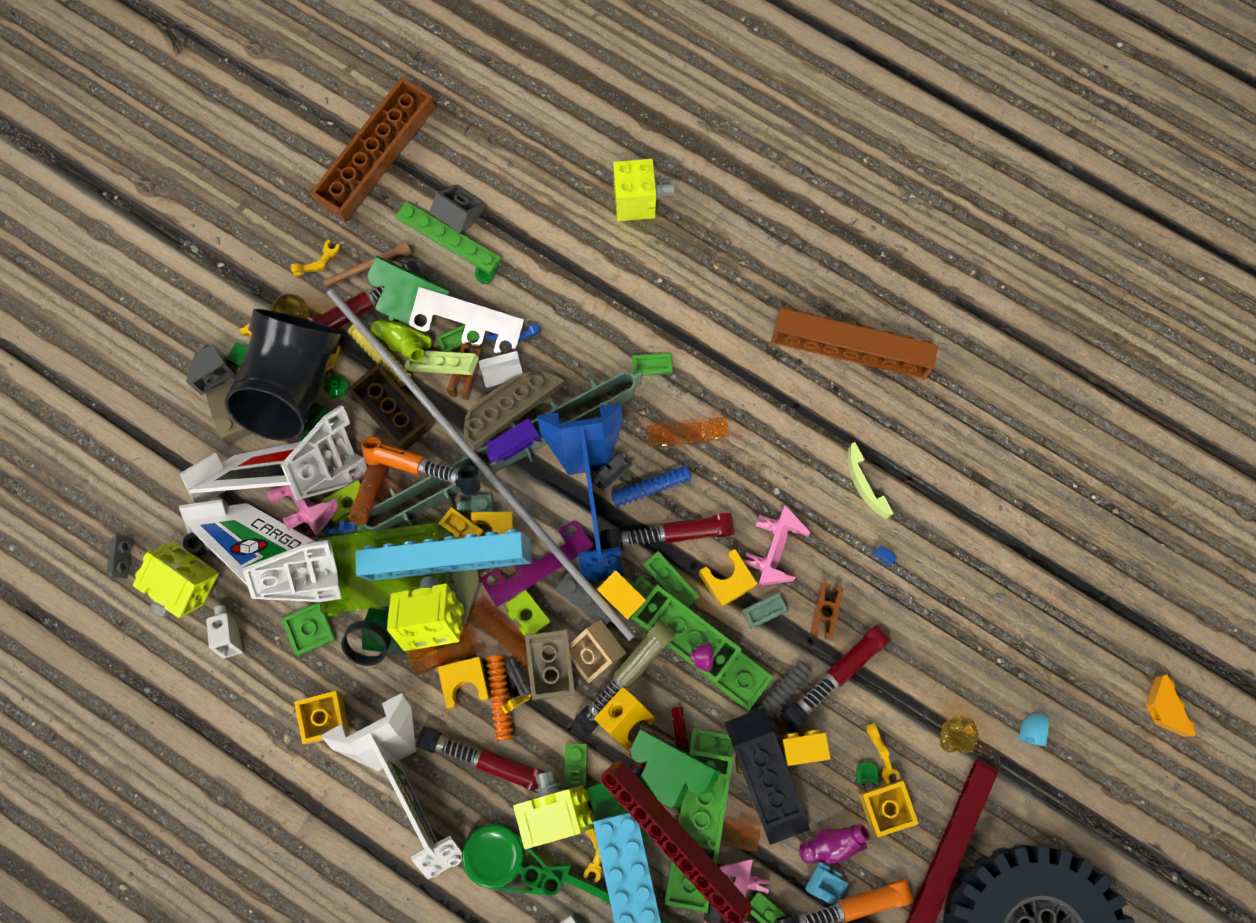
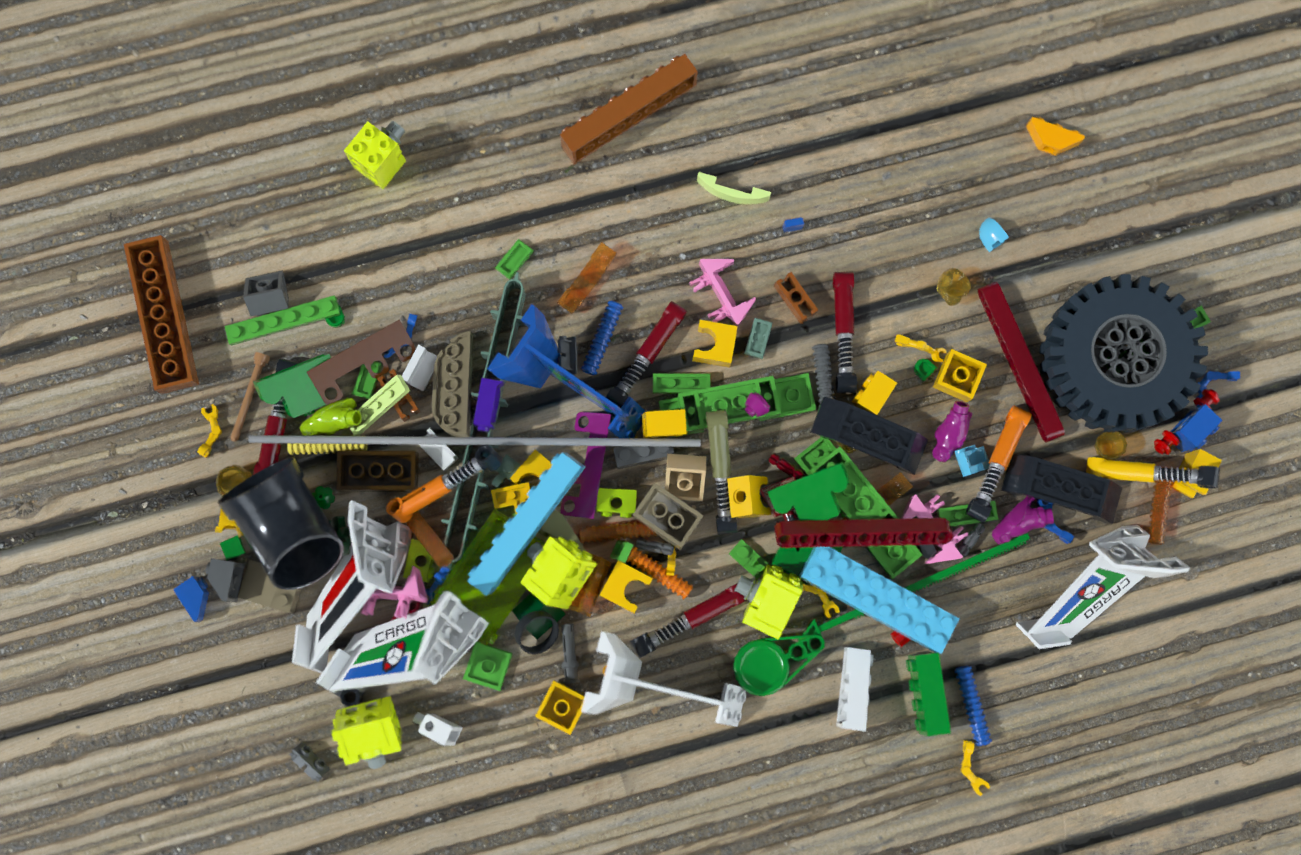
camera: 55 degrees left, 5 degrees up
none -> blue slope [173,576,209,622]
none -> white panel [419,428,458,471]
none -> dark grey pin [561,624,580,684]
none -> bright green tile [610,540,633,563]

